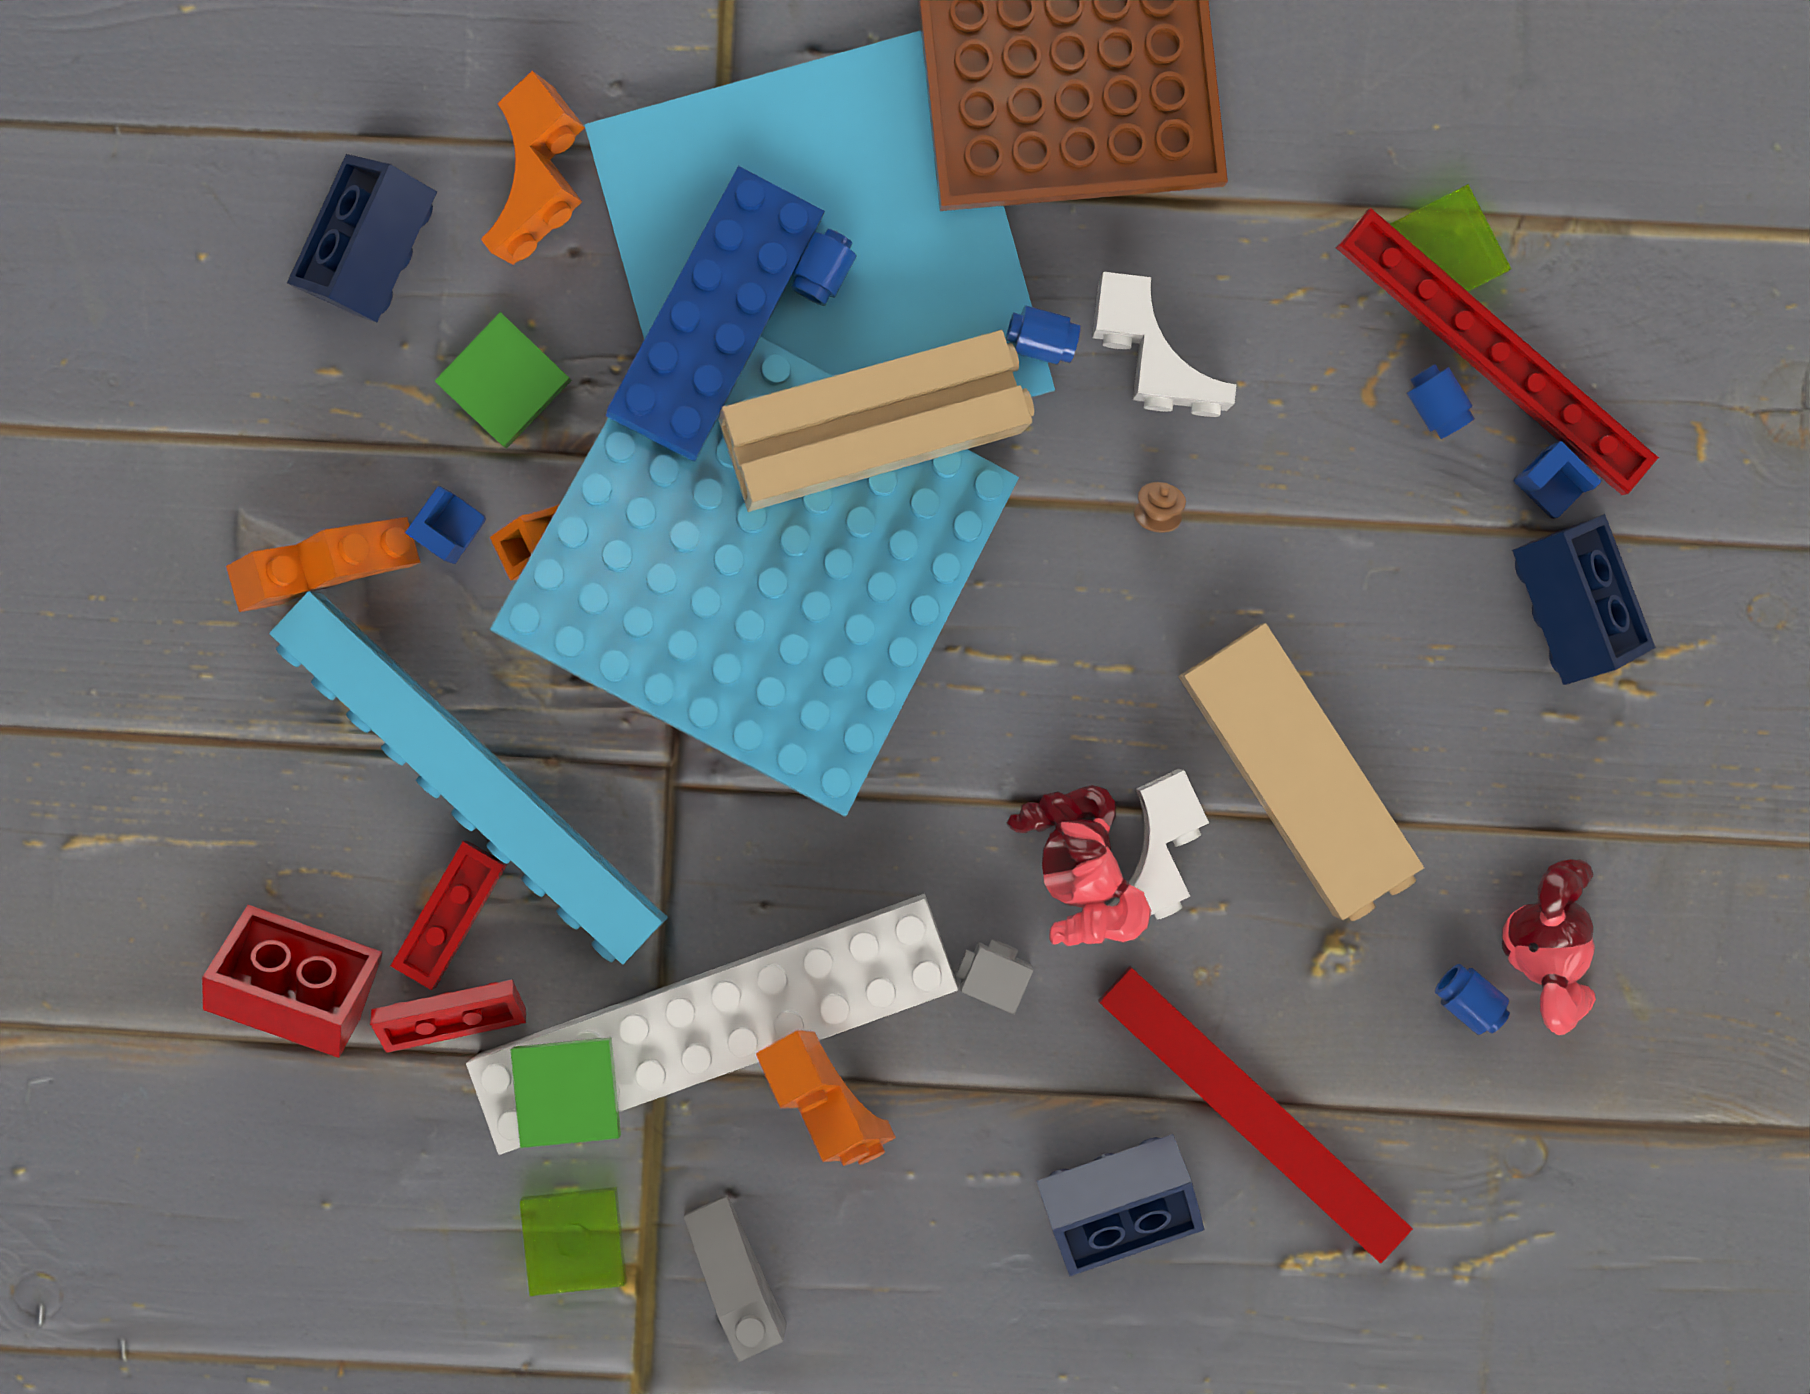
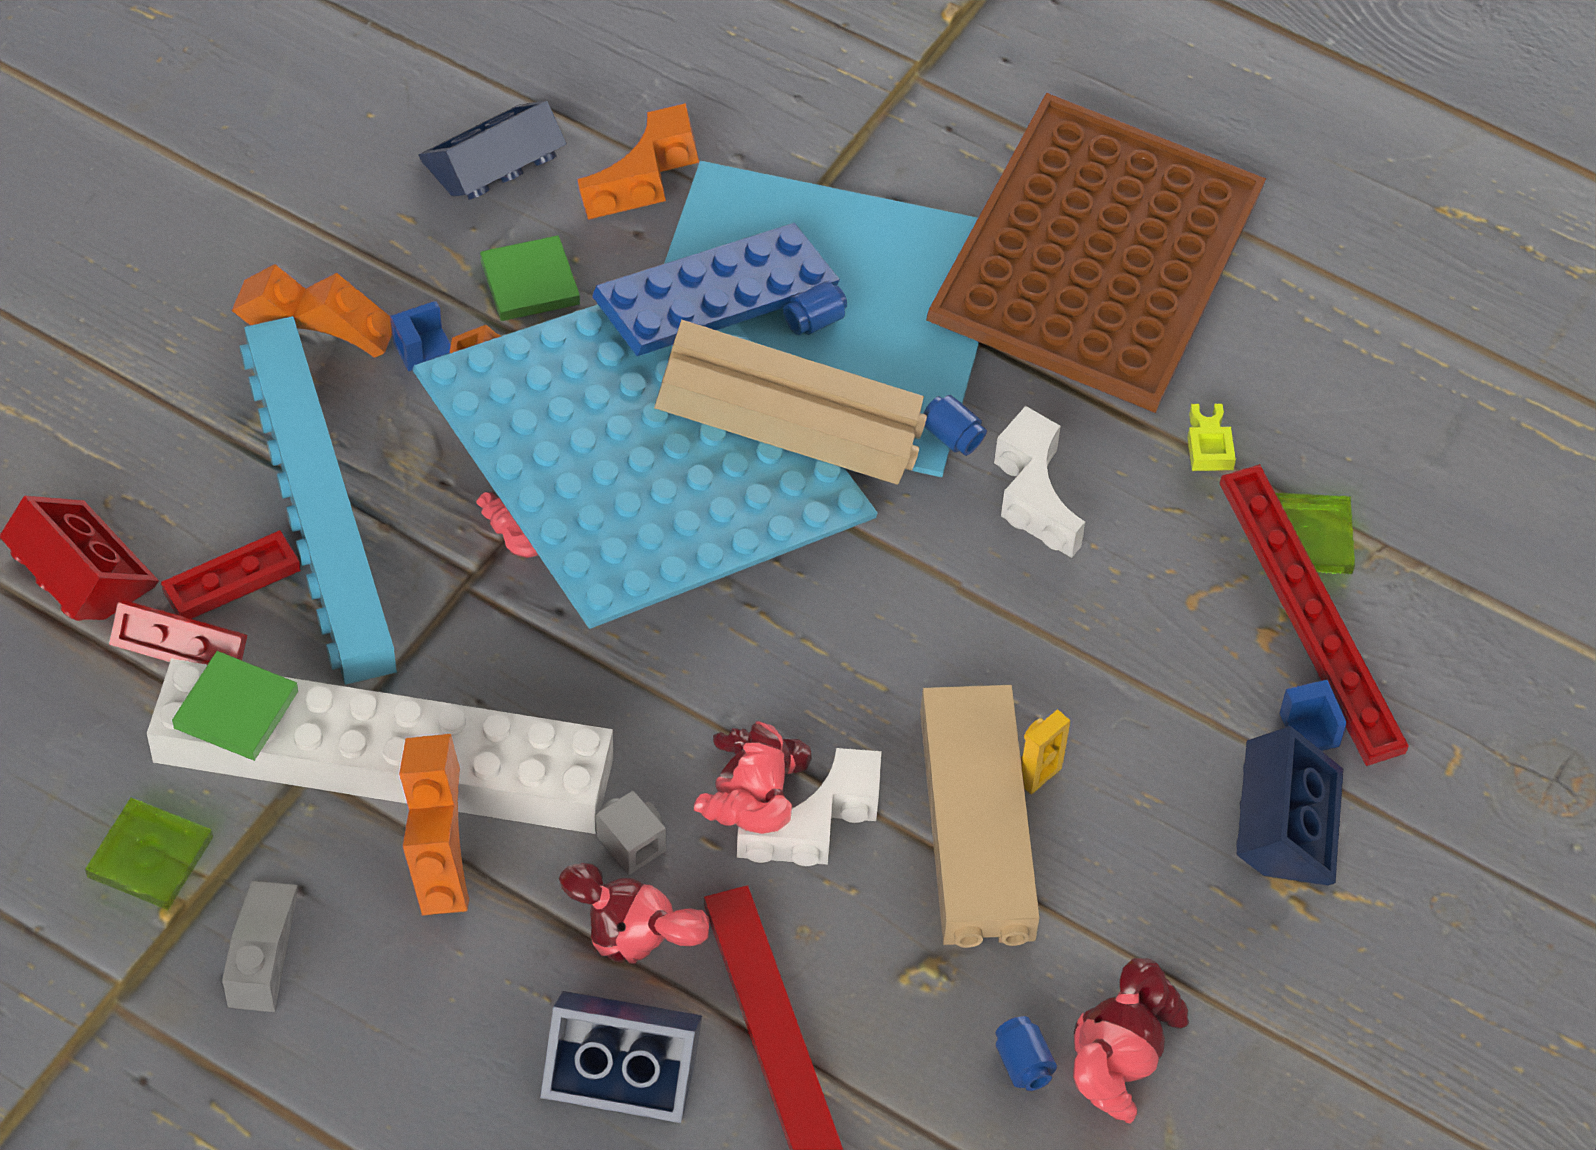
camera: 25 degrees right, 35 degrees down
medium nougat wheel [1134,482,1186,533] -> none
blue brick [1407,364,1475,439] -> none
none -> hair [559,863,710,964]
none -> yellow plate [1021,709,1071,795]
none -> neon yellow plate [1187,404,1236,471]

